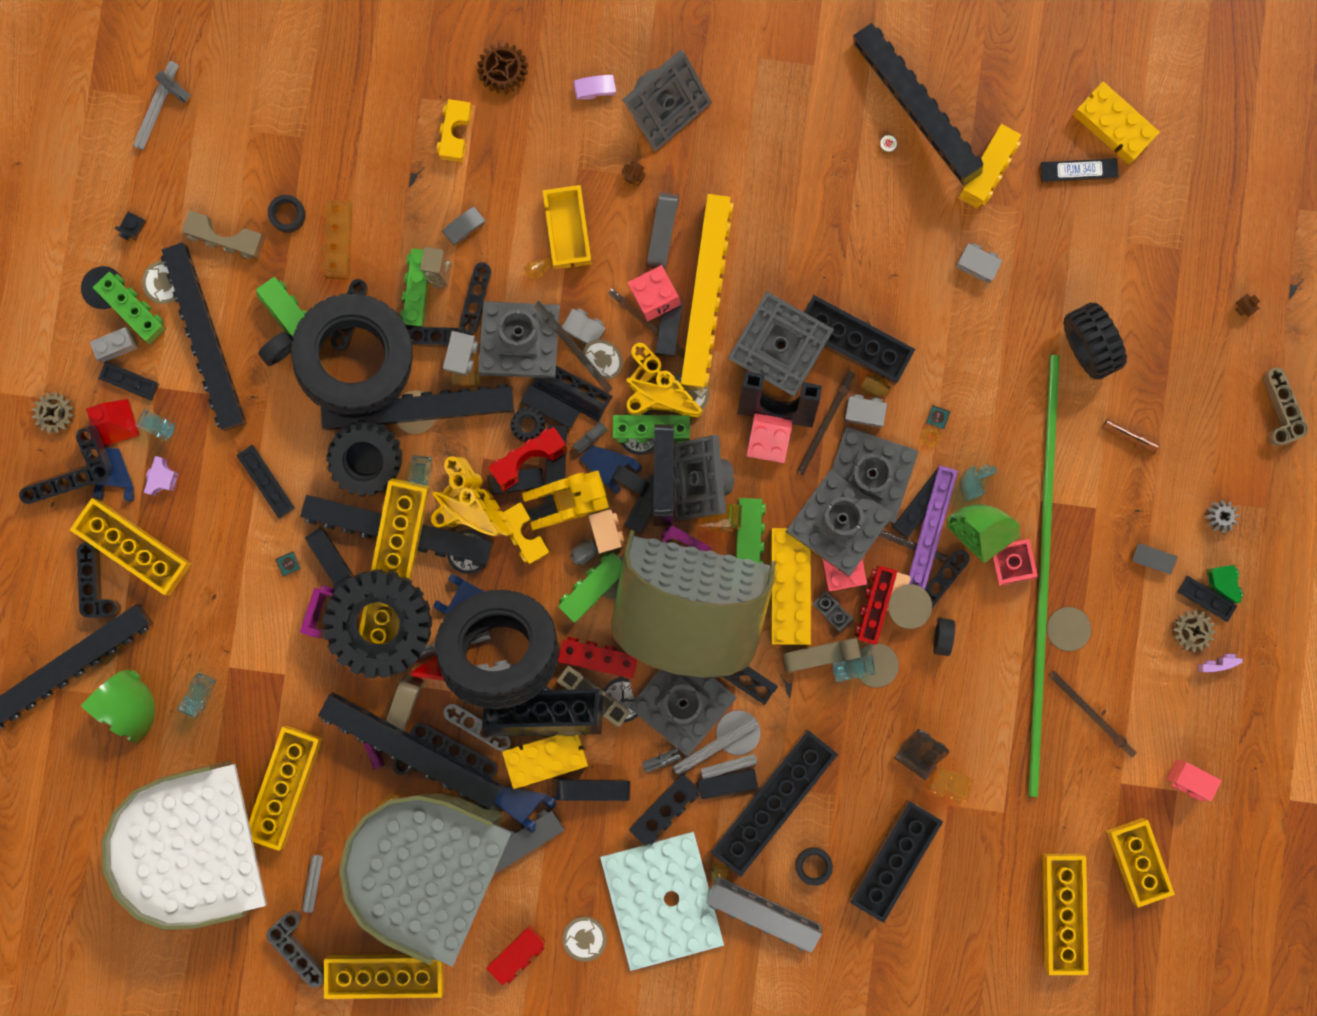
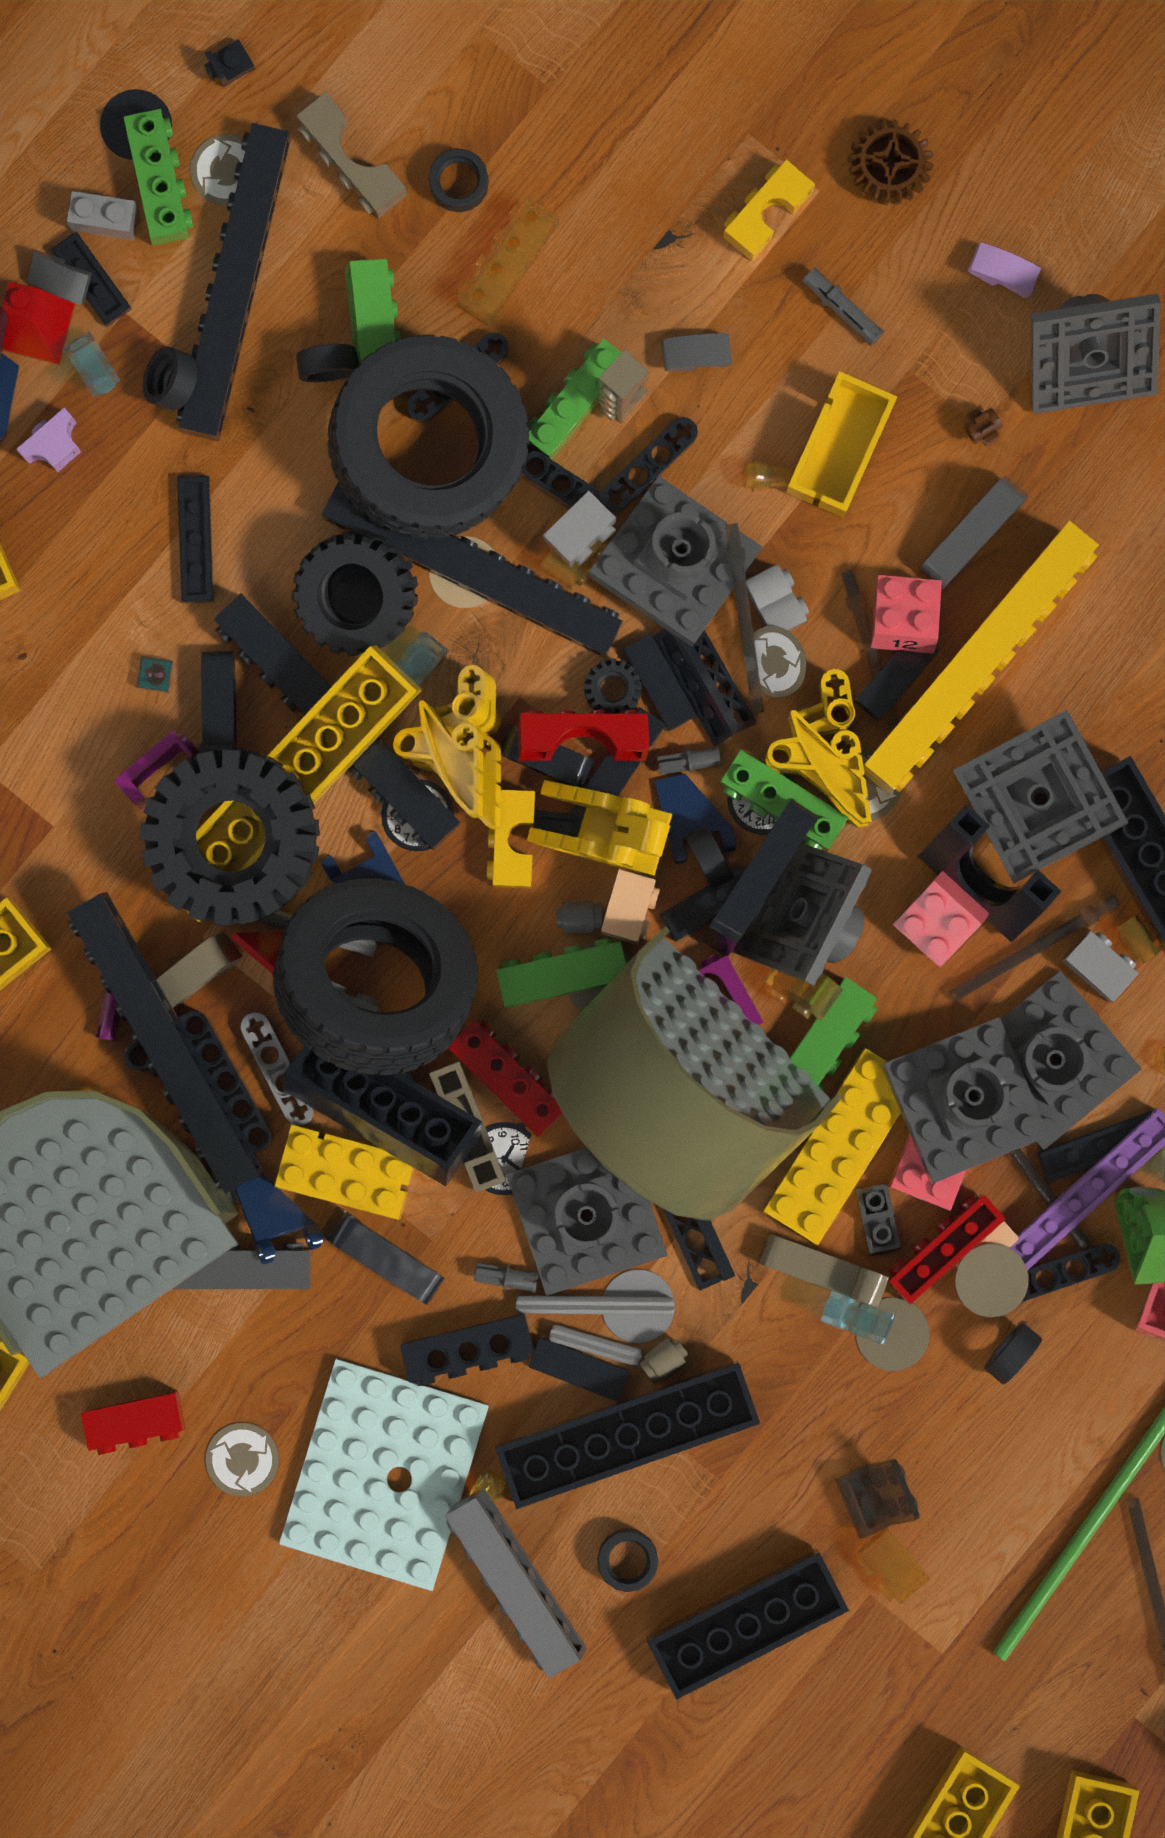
camera: 30 degrees right, 0 degrees up
none -> dark grey slope [27,250,92,305]
none -> black tyre [142,346,198,411]
none -> dark tan brick [639,1338,689,1384]
none -> dark grey pin [802,267,885,346]

